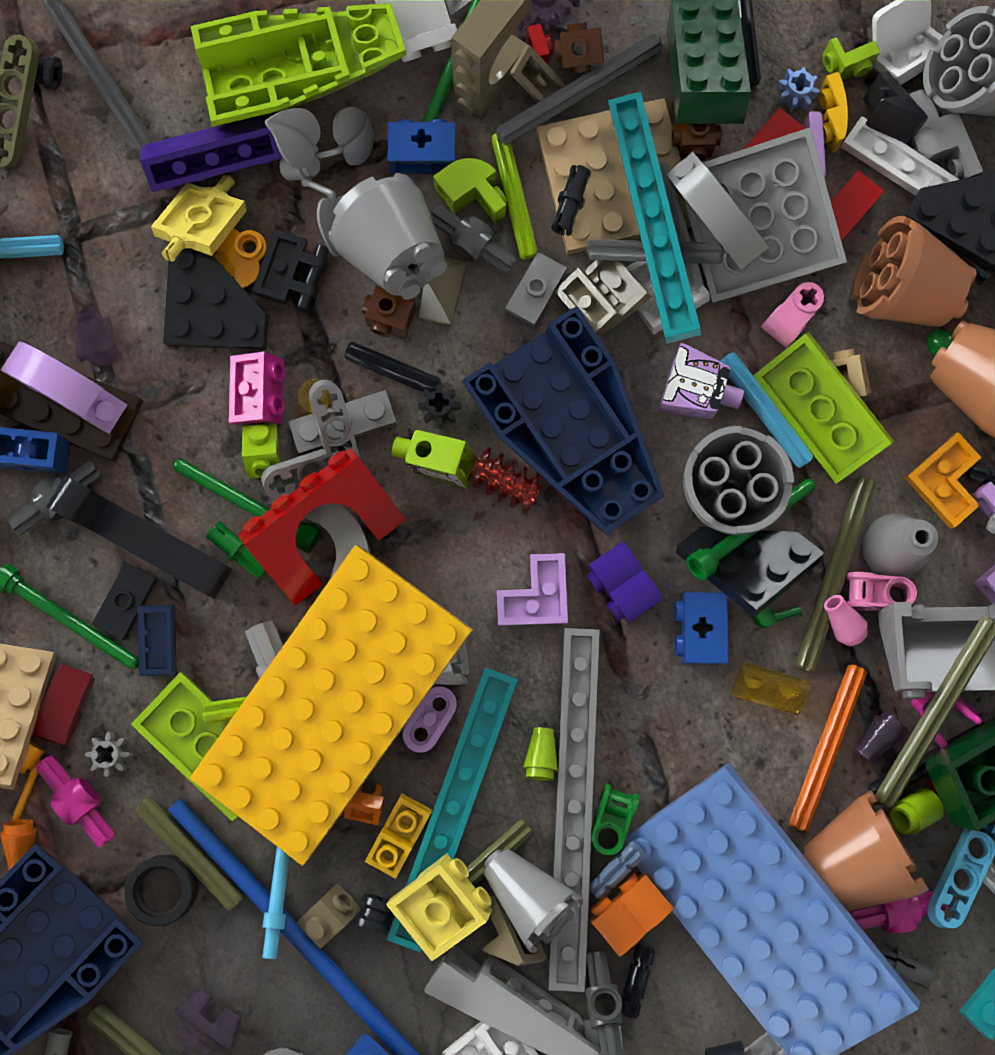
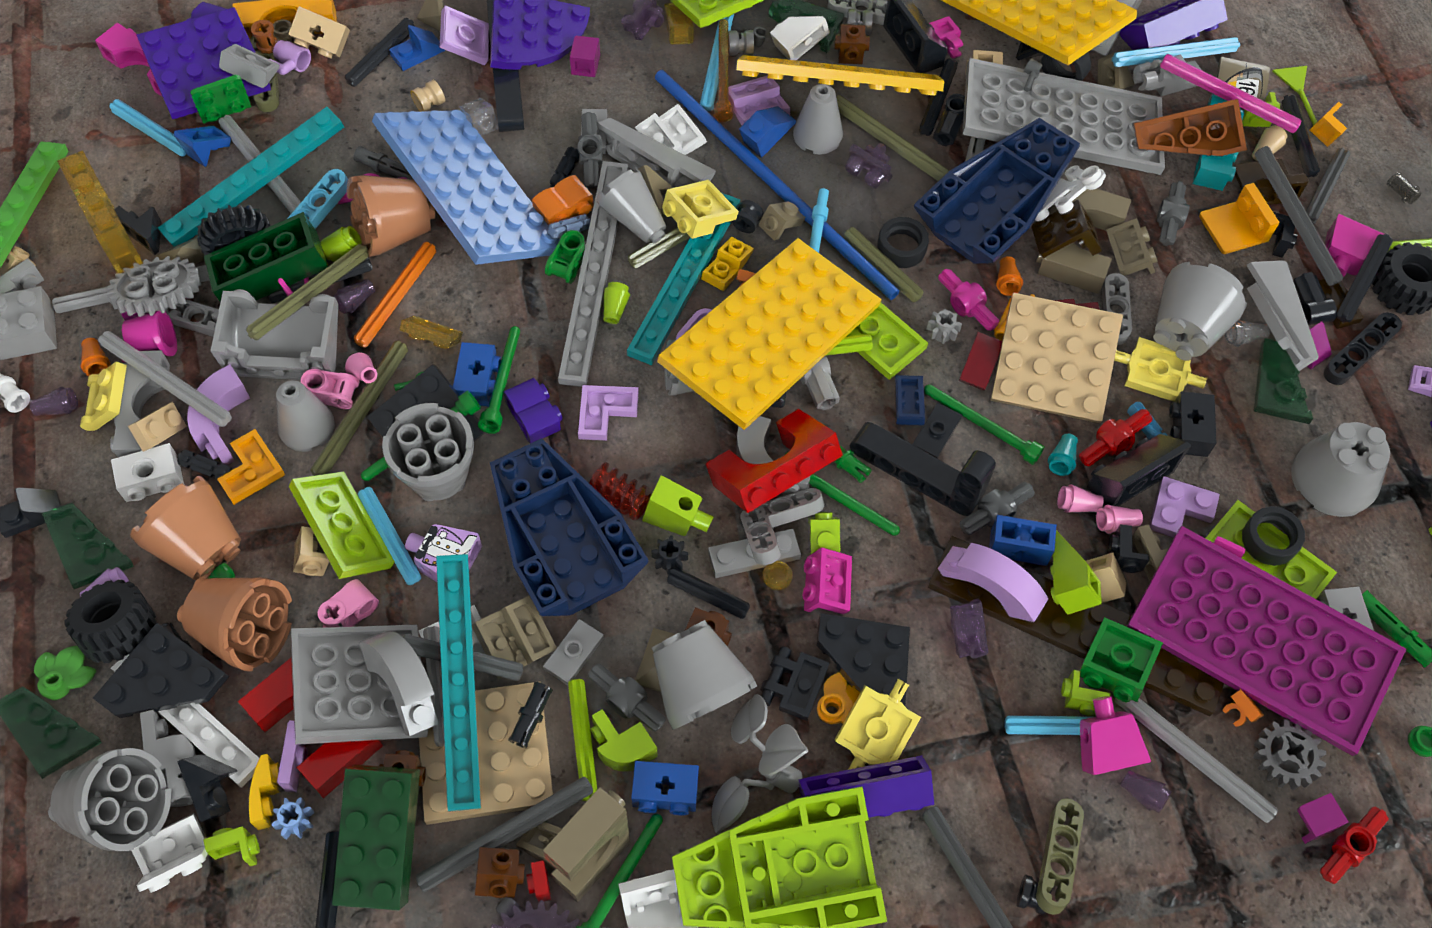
camera: 175 degrees left, 20 degrees down
none -> green piece [478,326,520,434]

